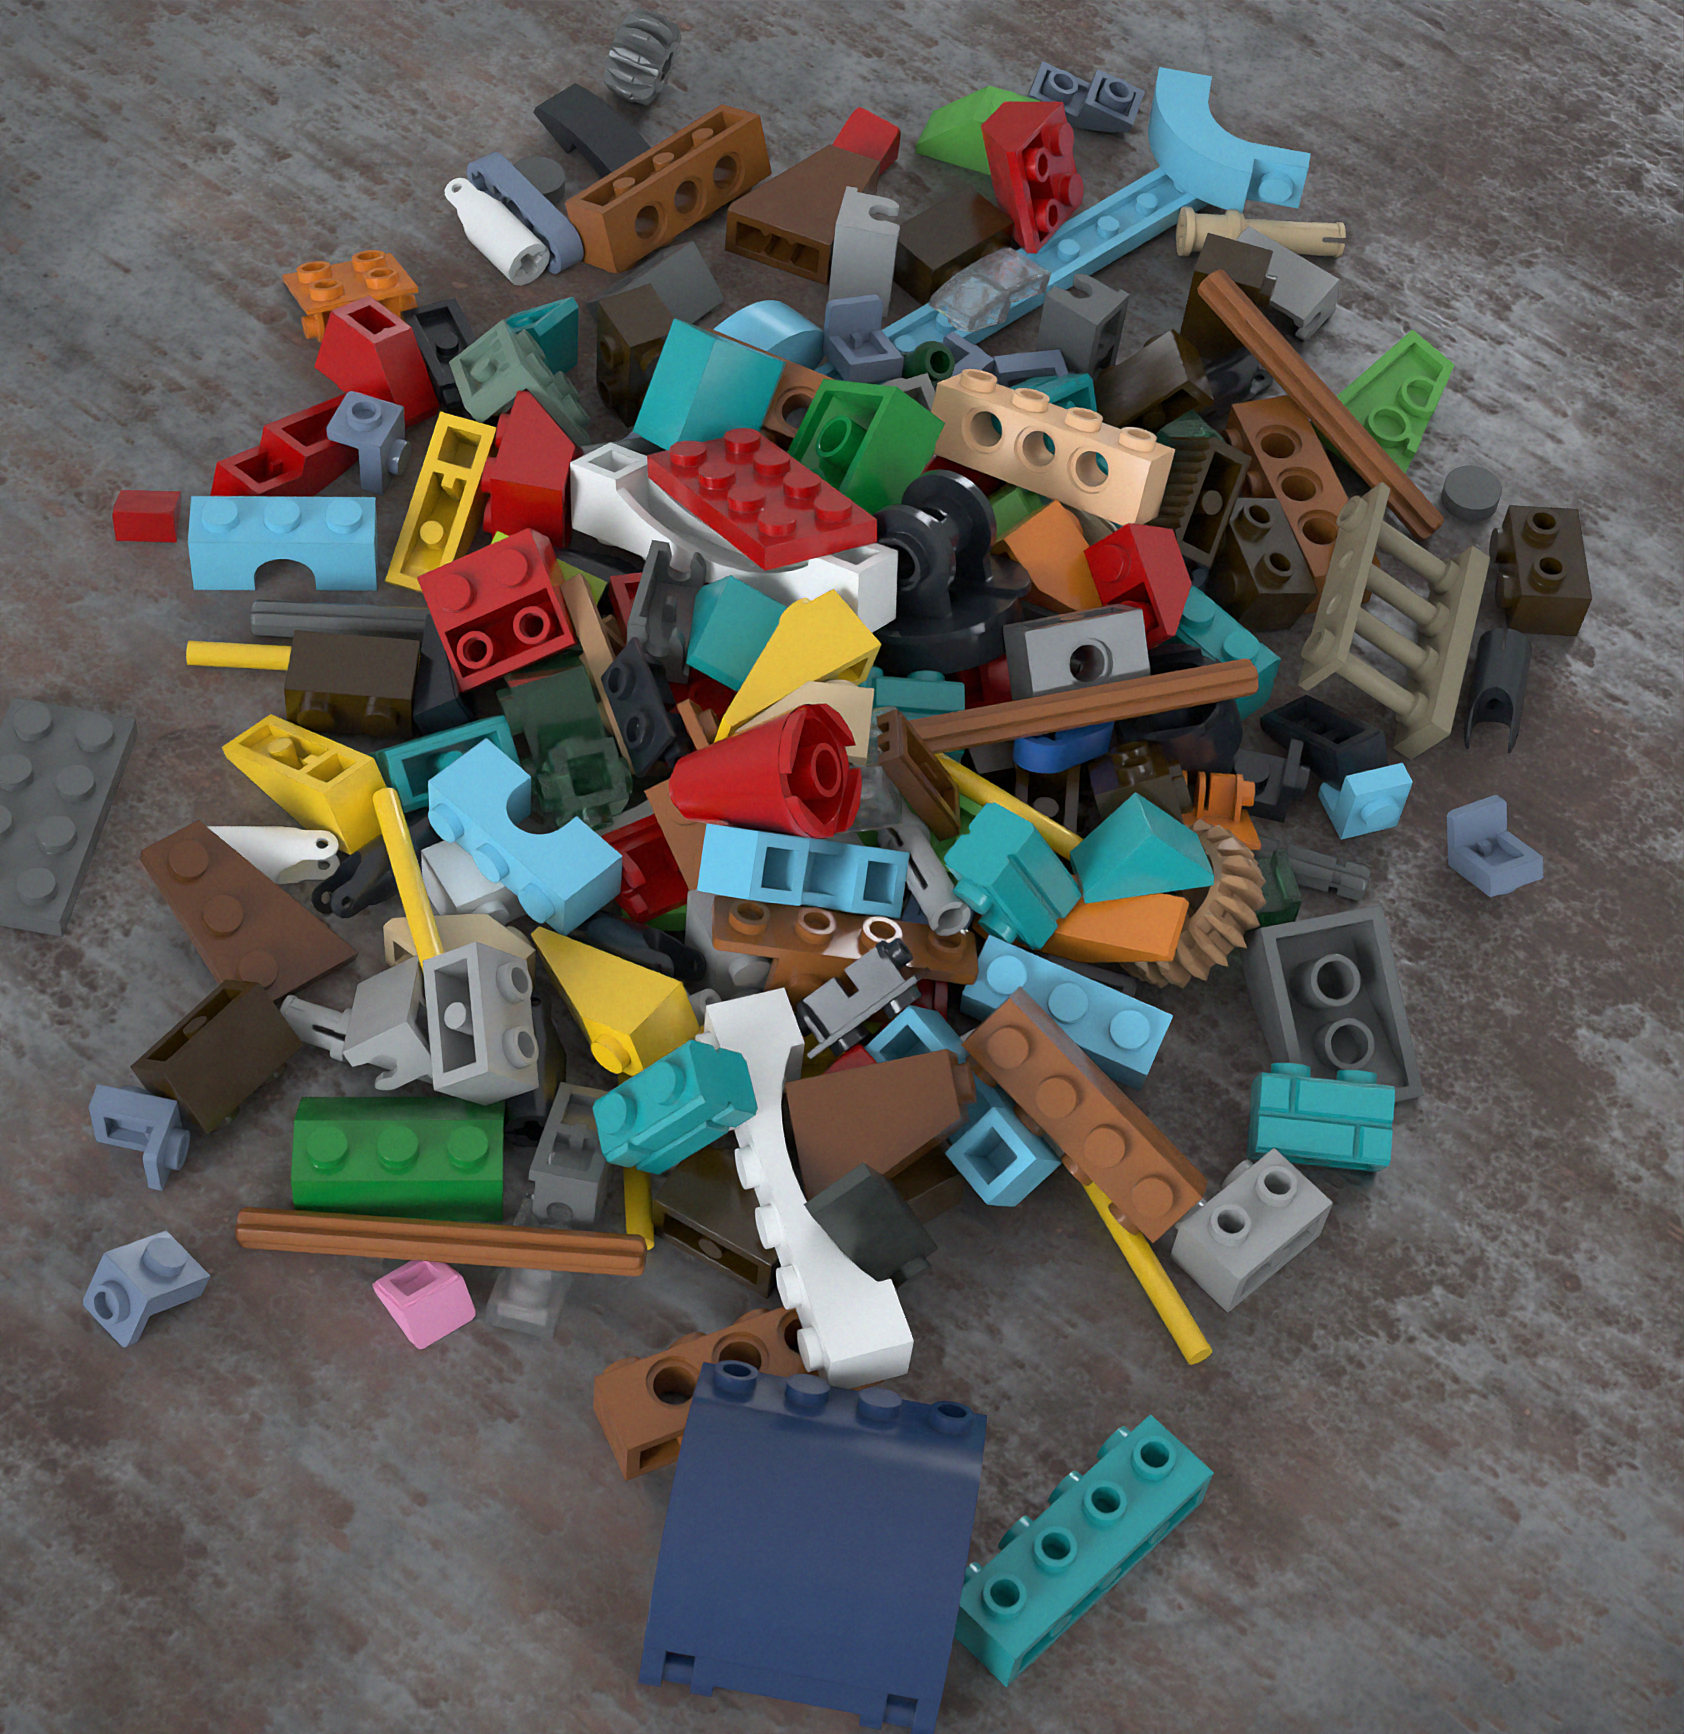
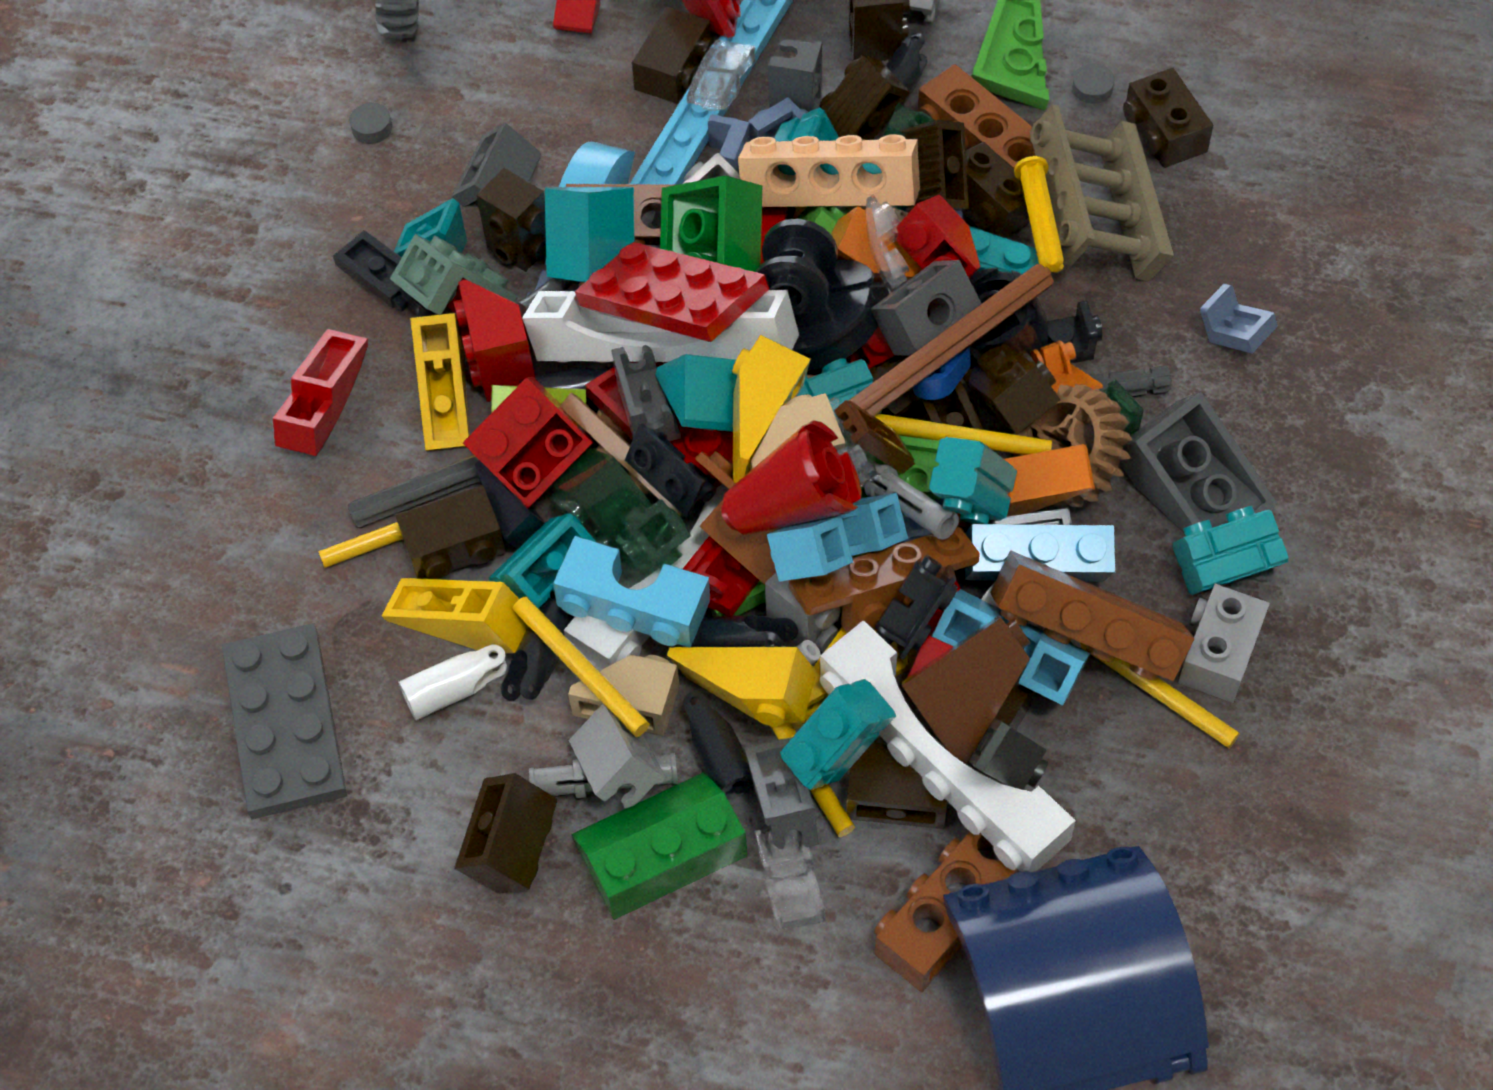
camera: 15 degrees left, 5 degrees up
sand blue bracket [83,1231,210,1347] -> none
sand blue bracket [89,1084,190,1191] -> none
red slope [112,490,182,543] -> none
reddish brown wing [139,820,359,1005] -> none
medium azure arch [188,496,378,591] -> none
dark orange axle [235,1207,647,1277] -> none
orange hinge [282,250,419,343] -> none
red slope [314,295,439,429] -> none
sand blue bracket [327,391,411,495] -> none
bright pink slope [372,1260,476,1349] -> none
light grey brick [423,941,539,1106] -> none
white piece [445,178,550,286] -> none
sand blue beam [467,151,584,274] -> none
black slope [533,83,651,178] -> none
dark orange brick [565,104,772,274] -> none
reddish brown slope [725,144,880,285] -> none
sand blue bracket [822,294,904,384] -> none
light grey hinge [828,186,900,317] -> none
dark green pin [891,341,955,387] -> none
teal brick [954,1414,1214,1687] -> none
teal slope [1070,792,1214,904] -> none
dark orange axle [1197,269,1444,541] -> none
black slope [1260,694,1389,792] -> none
medium azure bracket [1318,763,1413,840] -> none
black piece [1463,628,1532,754] -> none
none -> clear slope [865,194,909,294]
none -> yellow axle [1014,156,1064,273]

